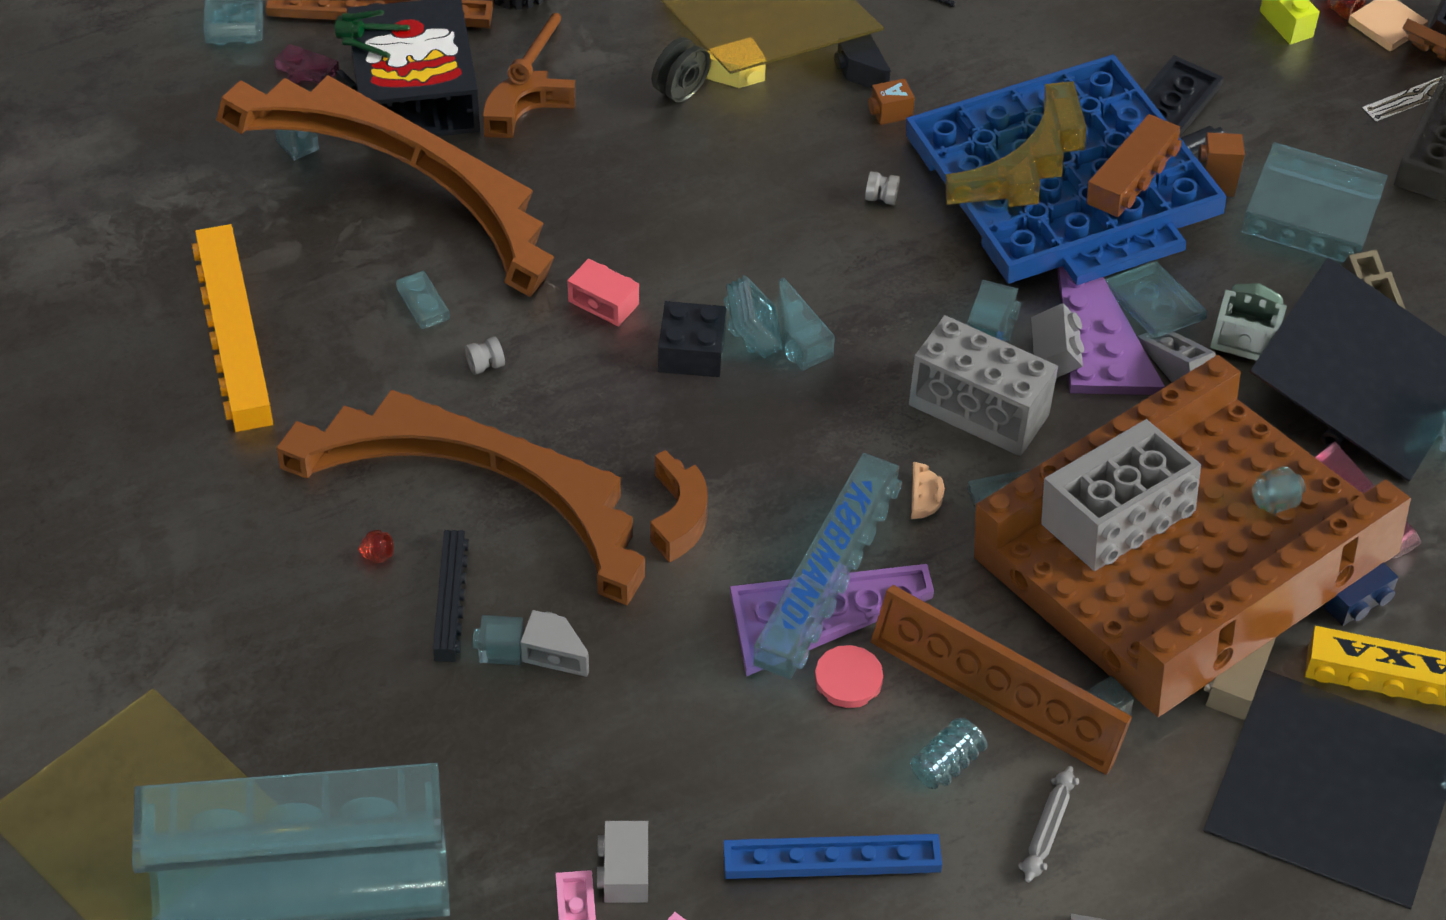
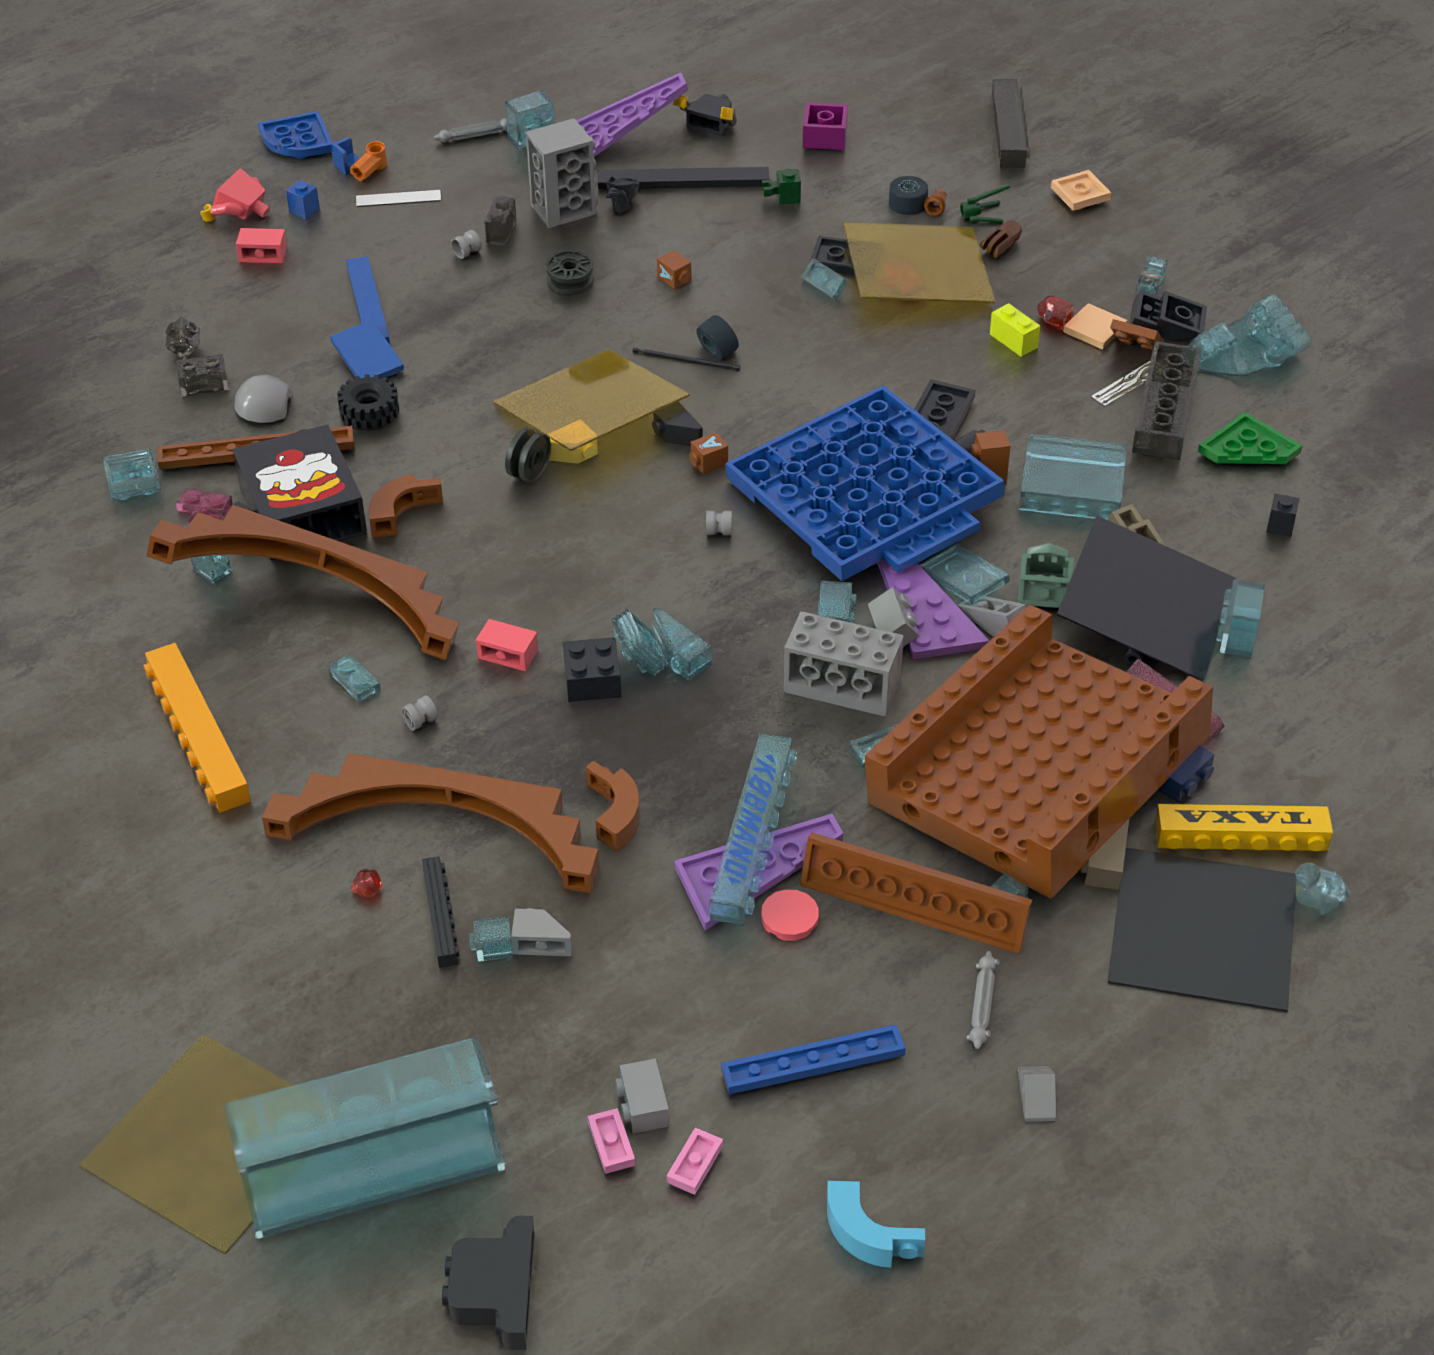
camera: 10 degrees left, 5 degrees down
dark green plant [335,10,410,58] -> none
dark orange piece [507,13,561,85] -> none
light nougat plate [911,462,945,519] -> none
clear light blue piece [911,718,988,789] -> none
clear yellow arch [946,81,1087,207] -> none
light grey brick [1041,419,1201,571] -> none
dark orange brick [1087,114,1182,217] -> none
clear light blue head [1252,466,1305,514] -> none

